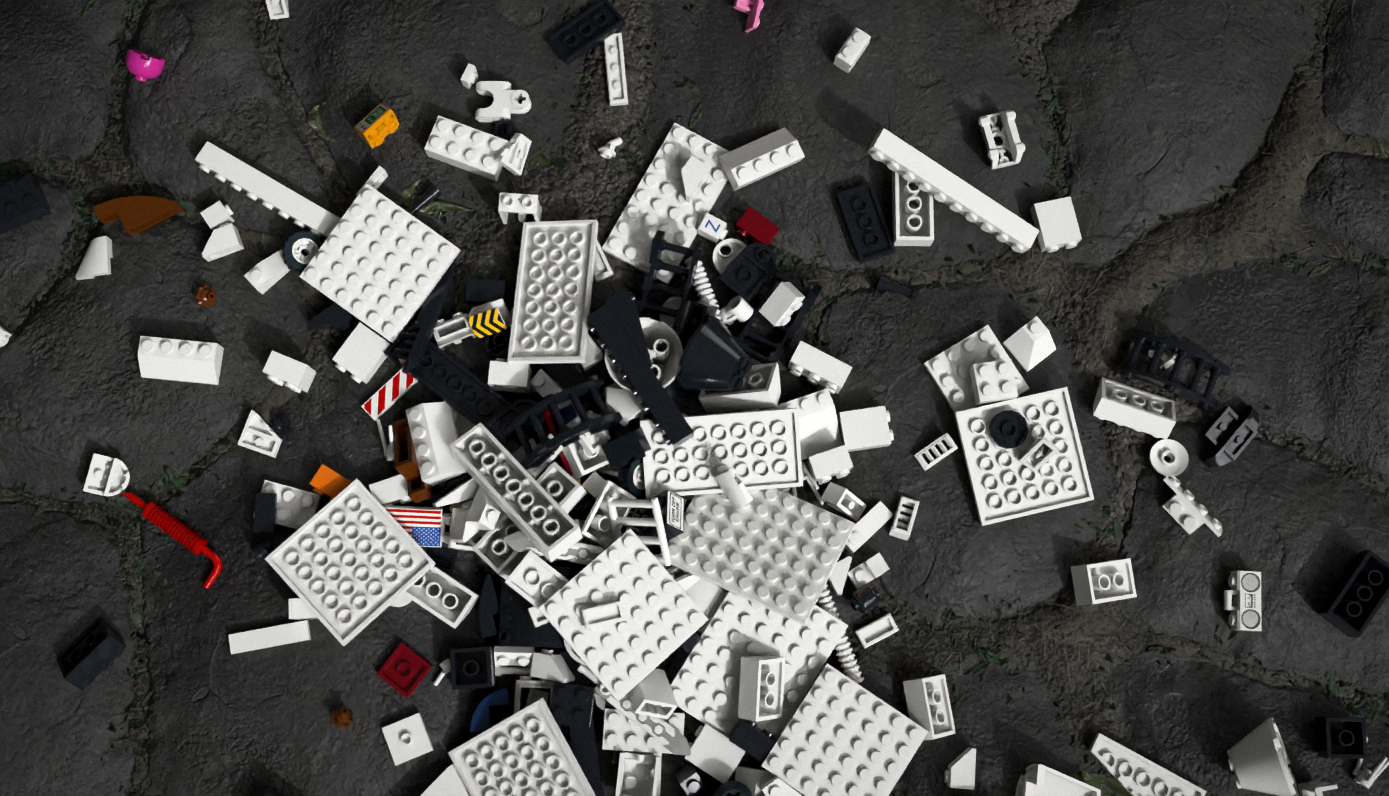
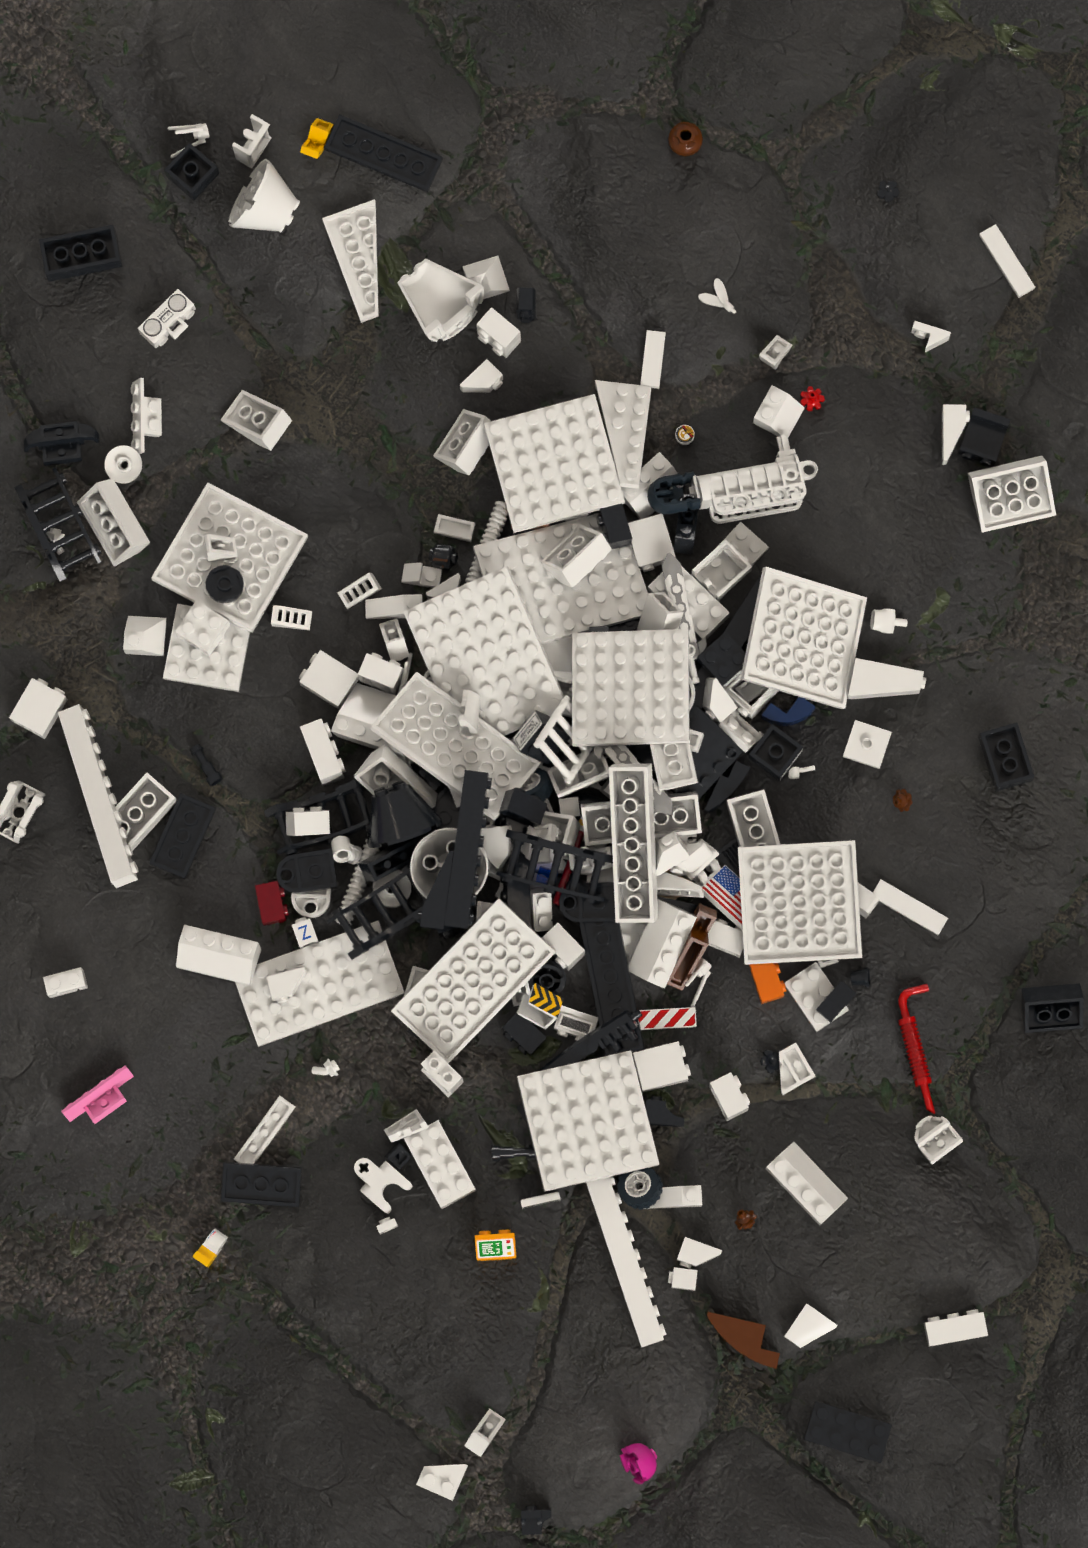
camera: 130 degrees left, 0 degrees up
dark red tile [377,642,433,698] -> none
white tile [581,600,626,630] -> none

